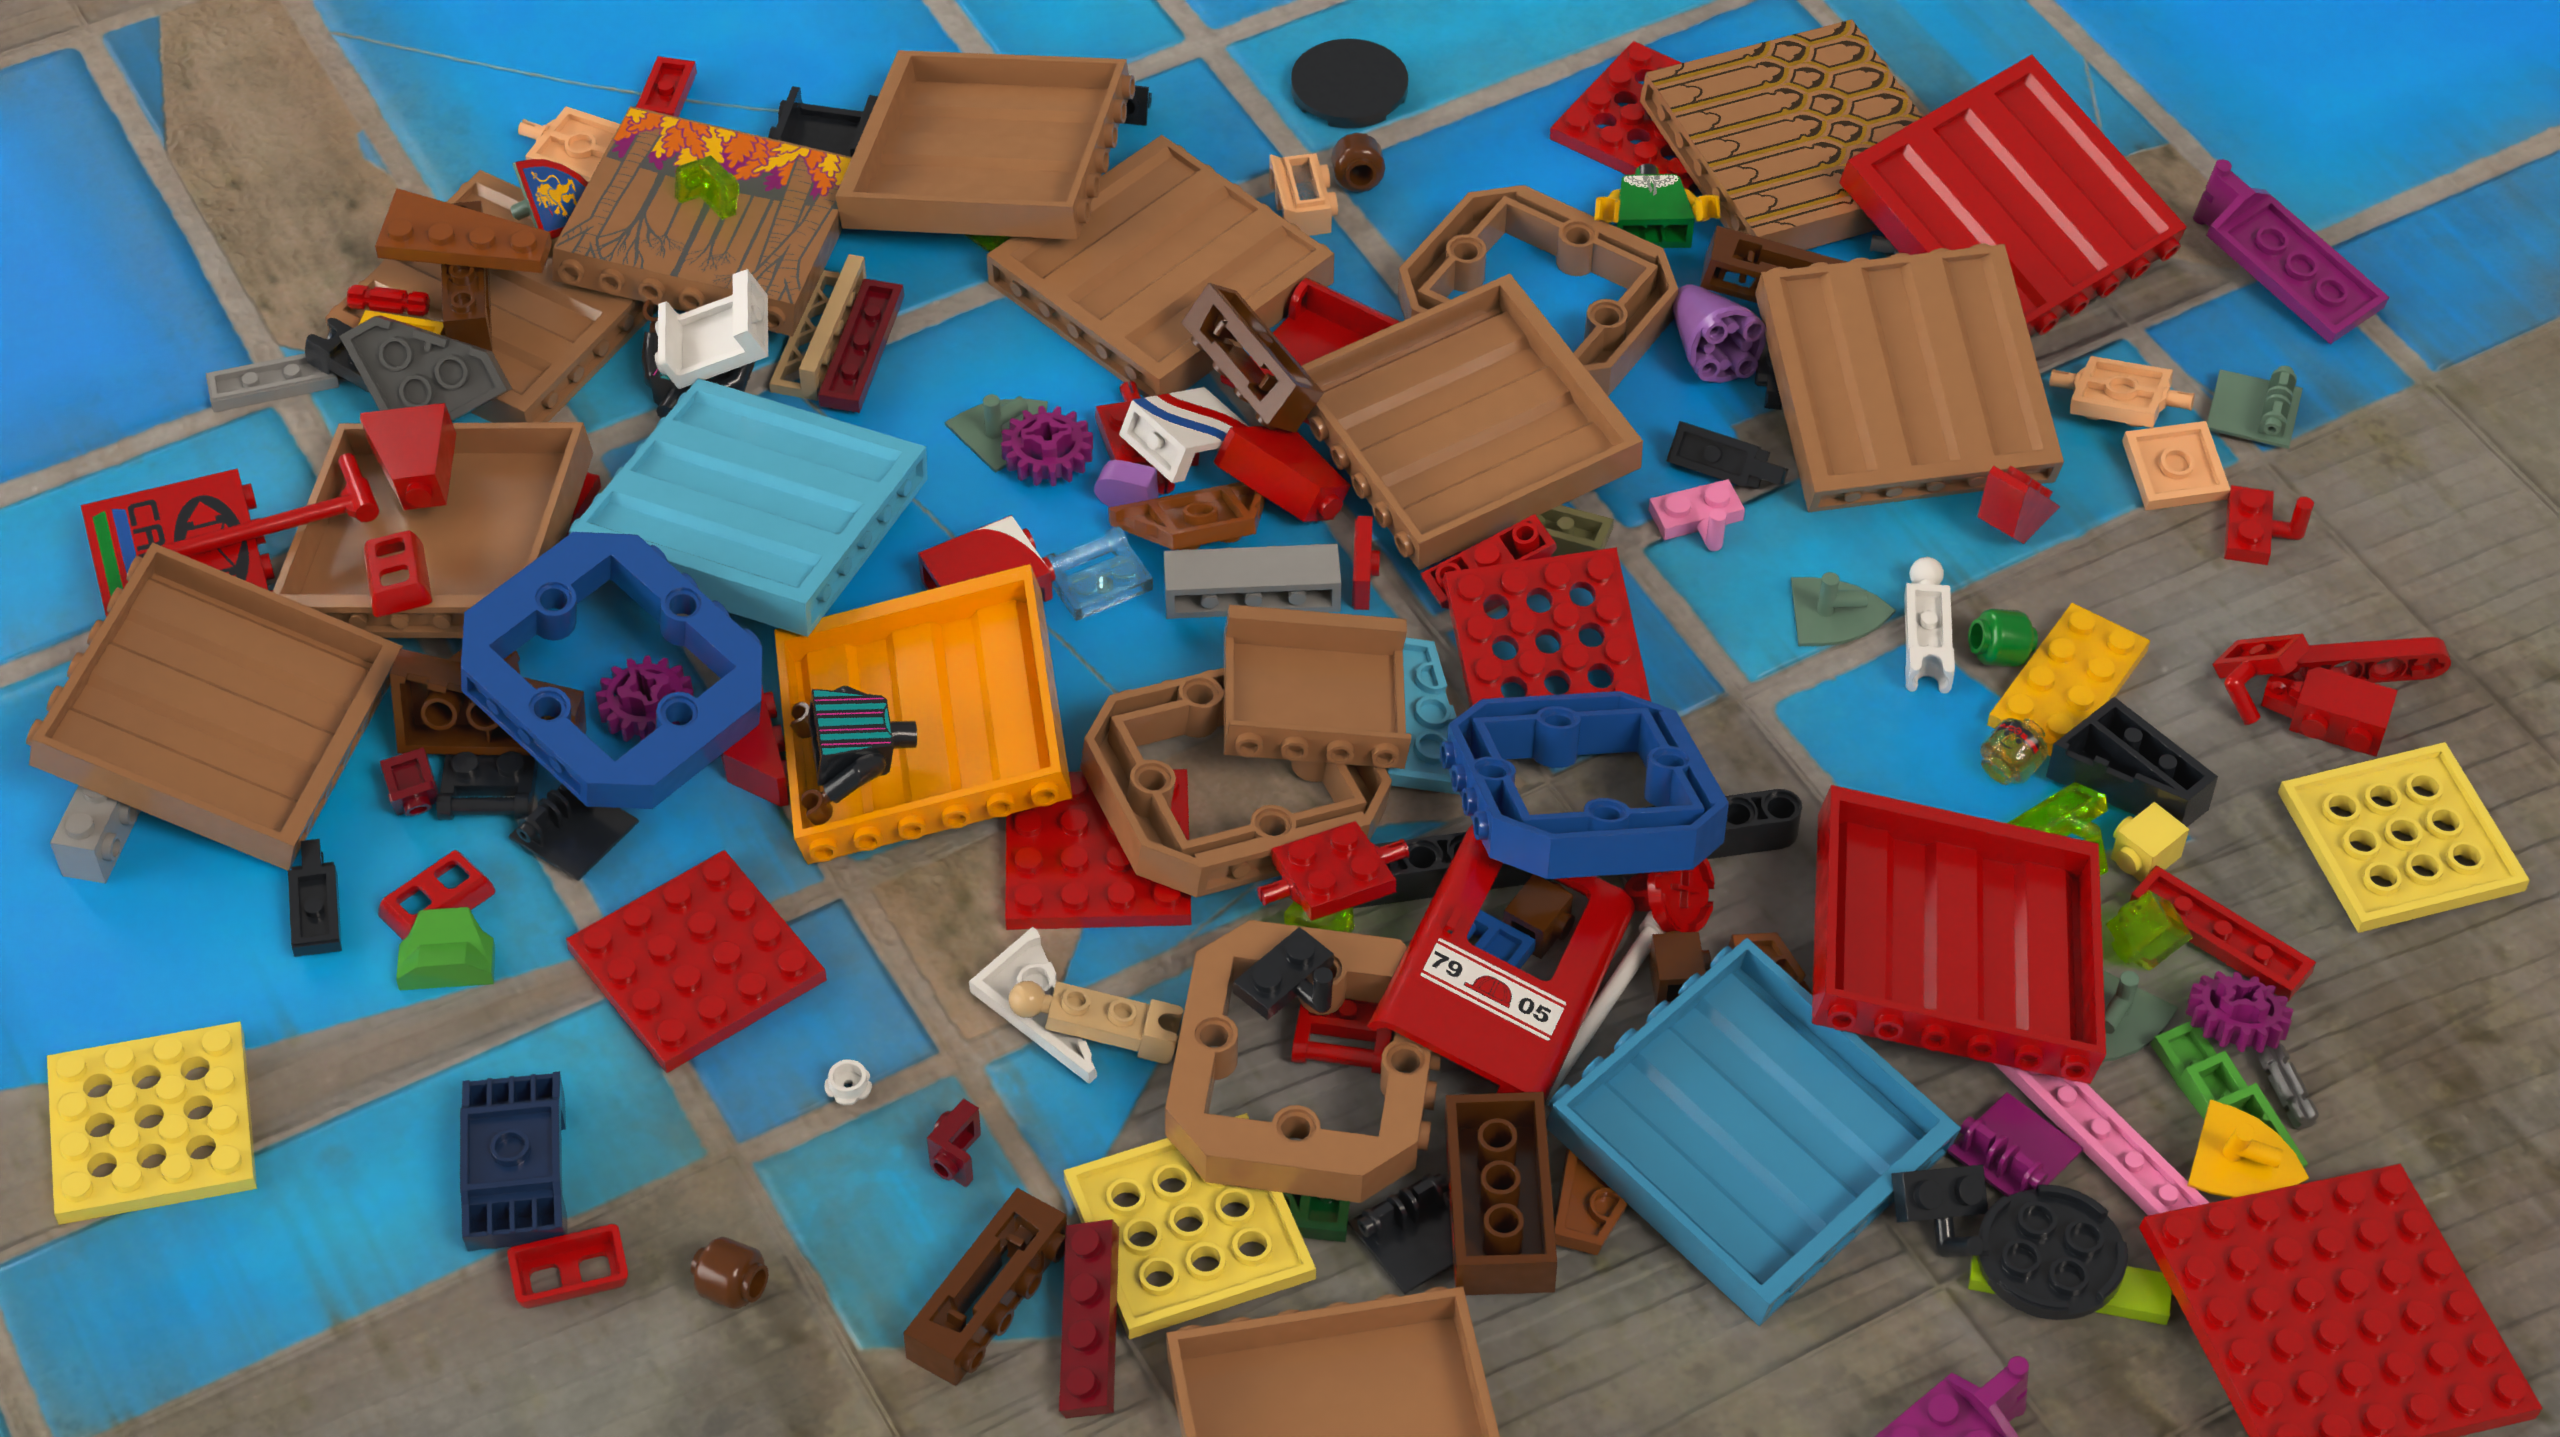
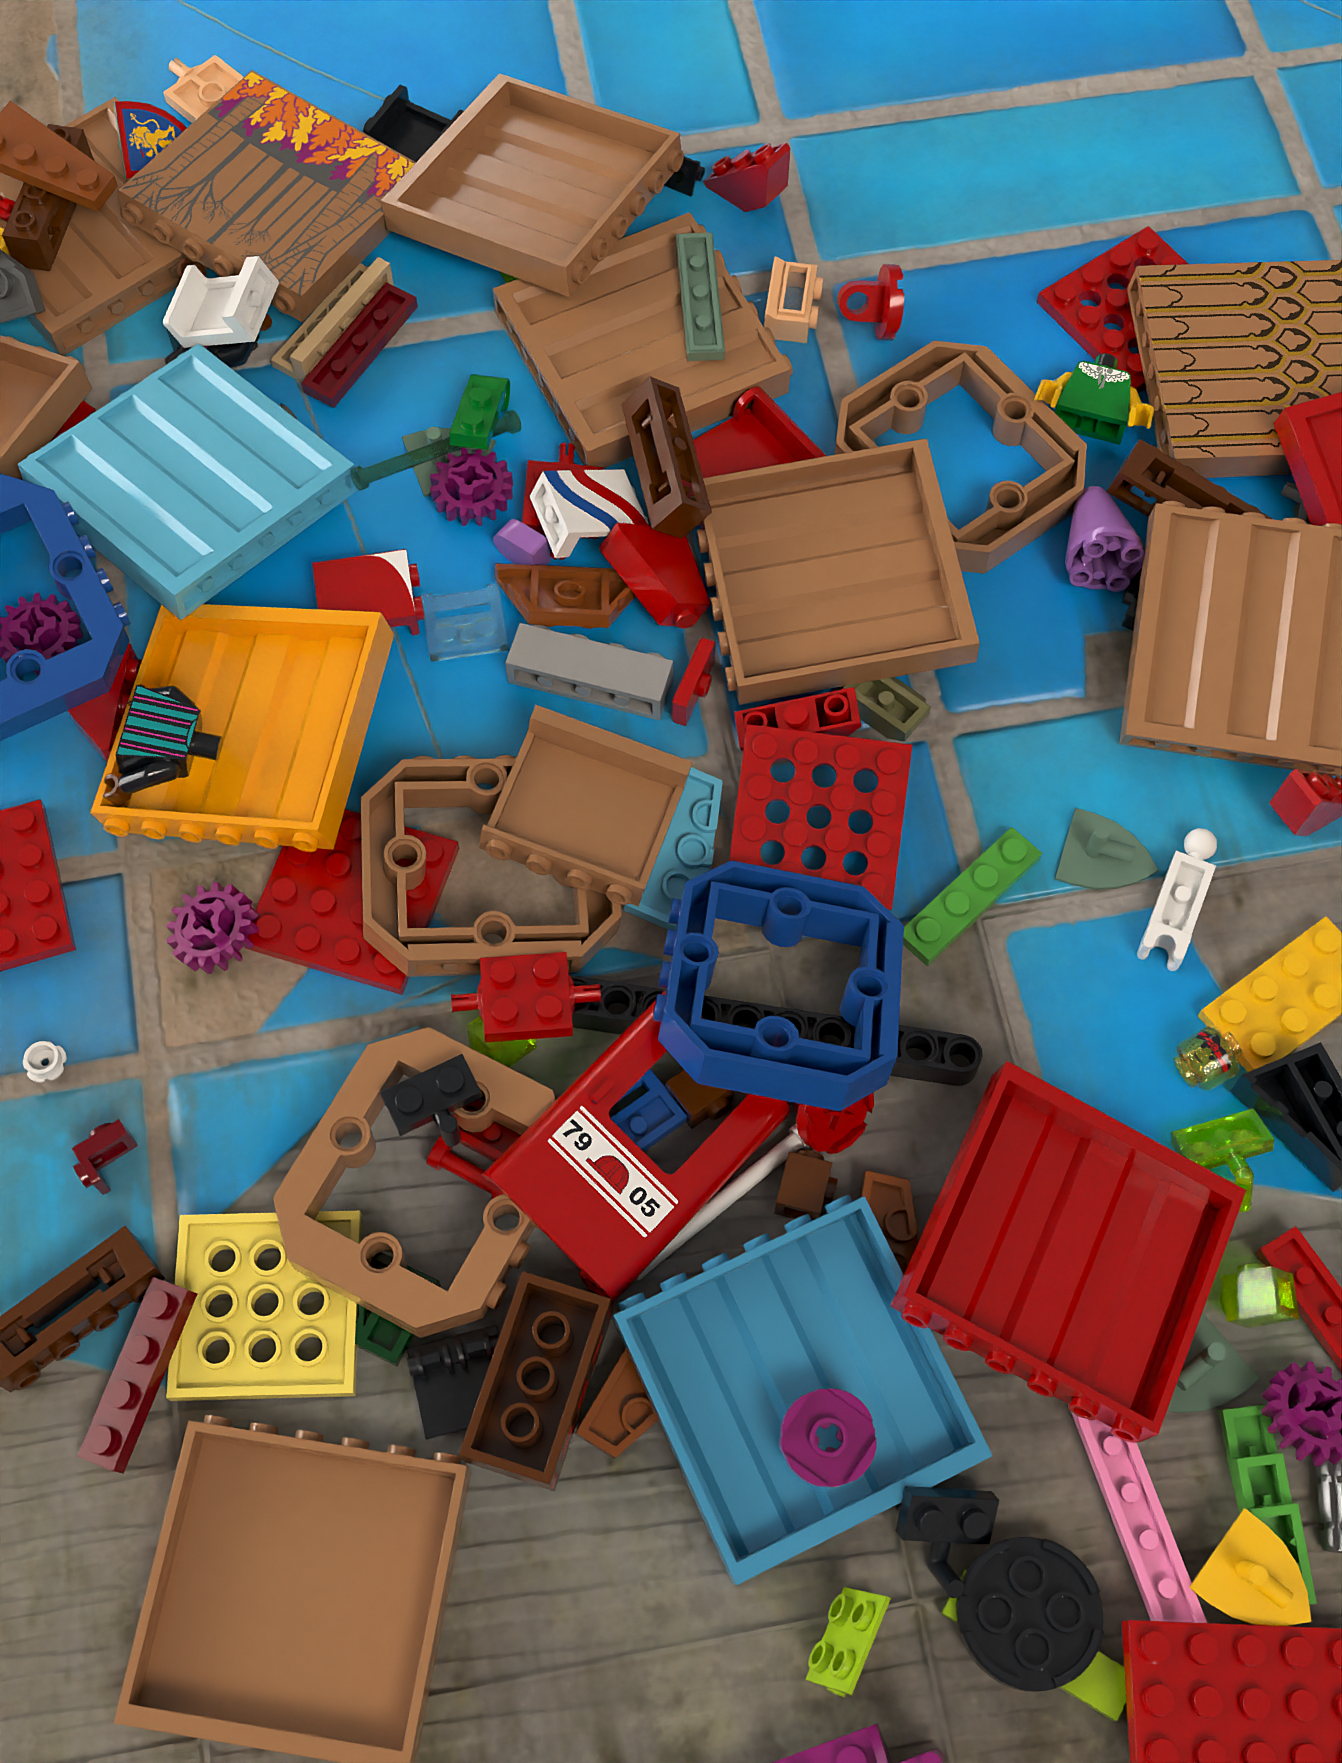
camera: 20 degrees right, 15 degrees up
red plate [636,56,697,117] -> none
clear neon green bracket [675,155,739,219] -> none
white wing [969,927,1097,1084] -> none
tan plate [1009,981,1184,1064] -> none
black tile [1291,39,1408,128] -> none
reddish brown head [1331,133,1385,192] -> none
bright pink plate [1648,479,1745,552] -> none
black hinge [1666,421,1789,489] -> none
magenta hinge [1947,1092,2083,1197] -> none
green head [1968,609,2038,667] -> none
light yellow brick [2111,802,2189,882] -> none
none -> magenta gear [166,882,259,974]
none -> clear green bar [350,410,521,491]
none -> green plate [449,374,510,450]
none -> sand green tile [676,233,725,361]
none -> red slope [703,143,791,212]
none -> magenta plate [779,1389,876,1487]
none -> lime hinge [805,1587,891,1698]
none -> red tile [837,264,904,341]
none -> bright green plate [903,827,1043,967]

